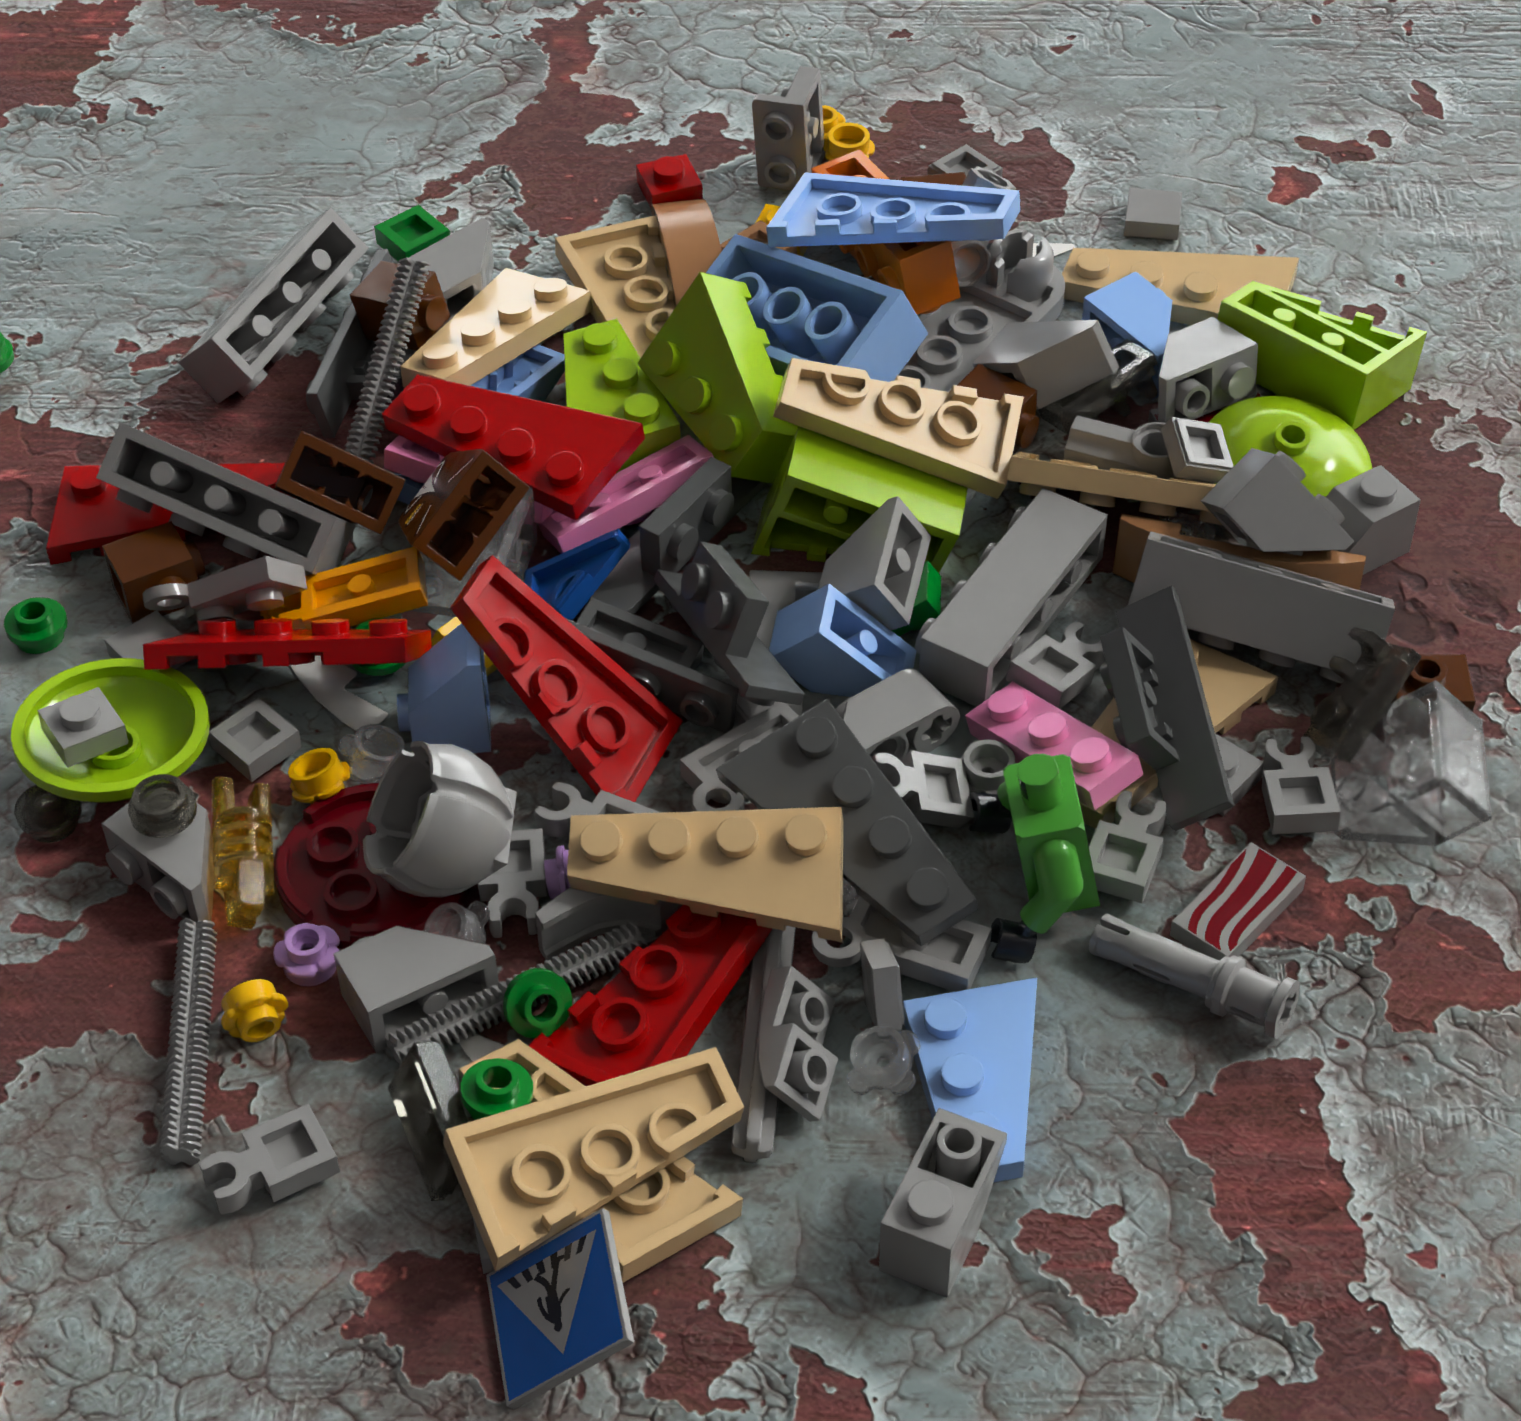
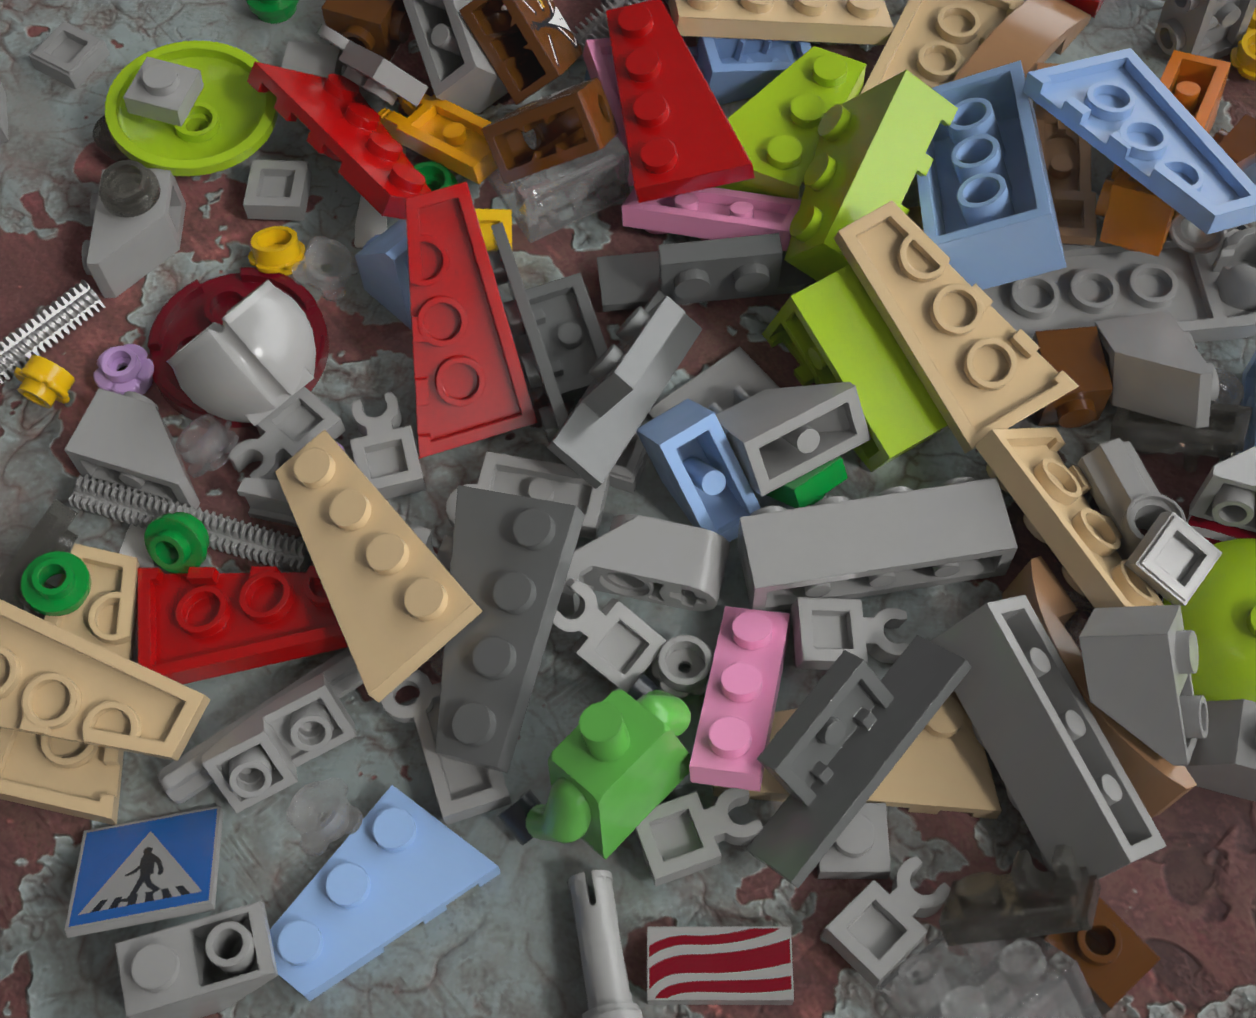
camera: 50 degrees right, 15 degrees up
clear yellow hinge [211,776,274,929] -> none
blue tile [524,529,630,620] -> none
light grey tile [860,938,904,1033] -> none
none -> piece [64,805,223,938]

